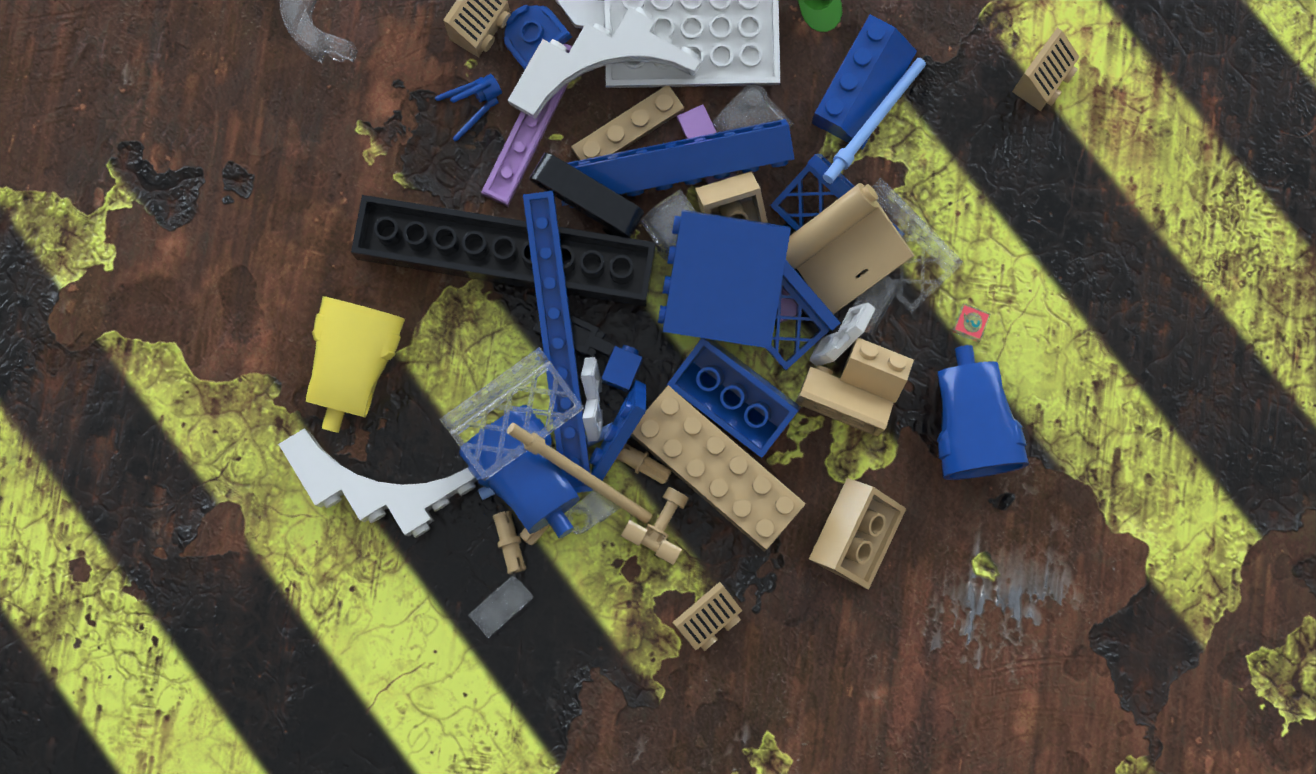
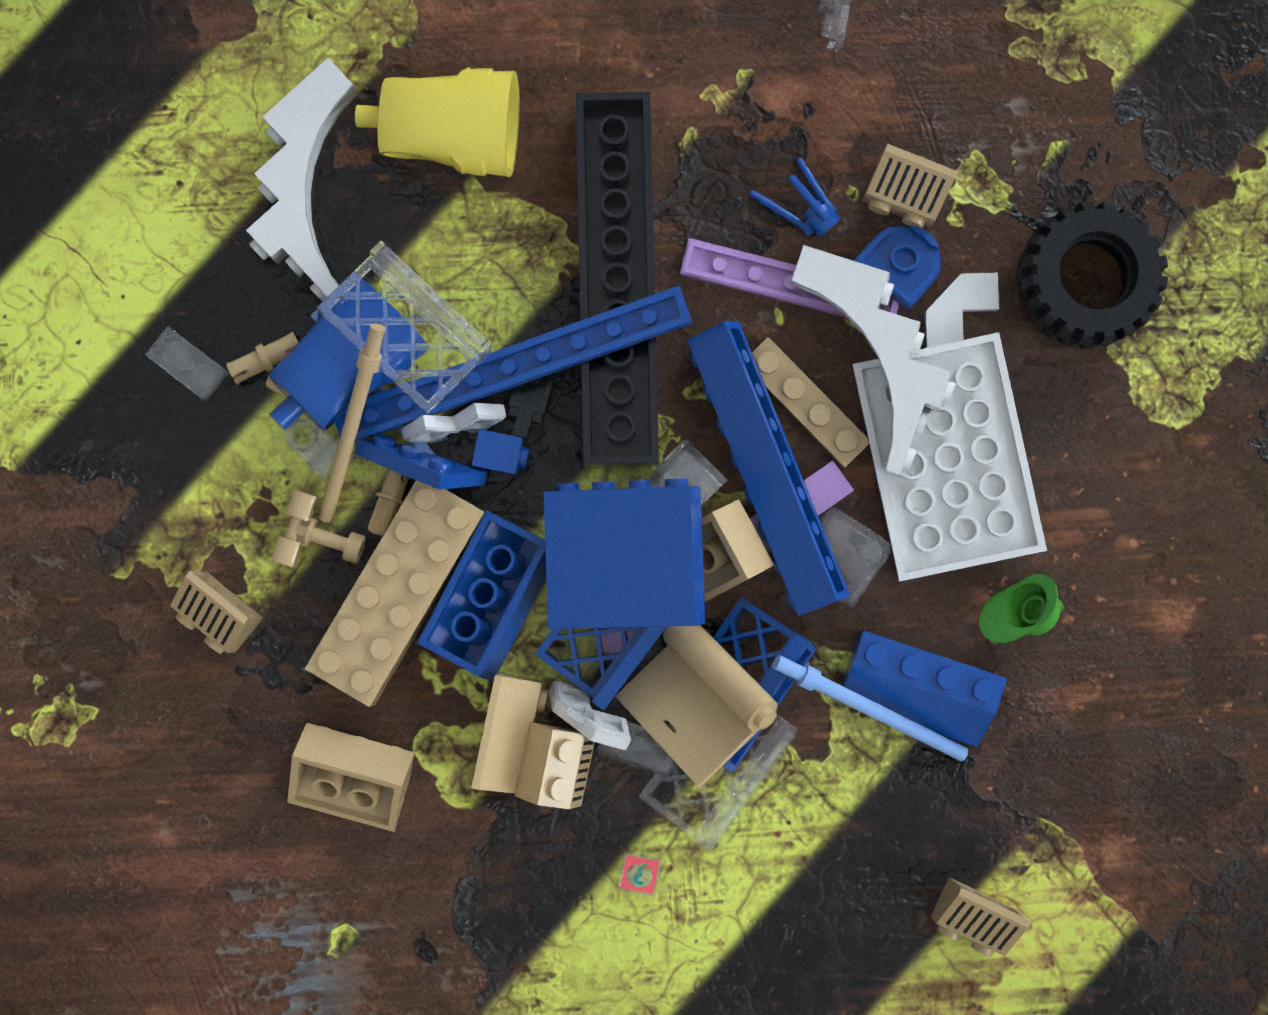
camera: 80 degrees right, 5 degrees up
black beam [529,152,644,238] -> none
blue torso [937,345,1029,480] -> none

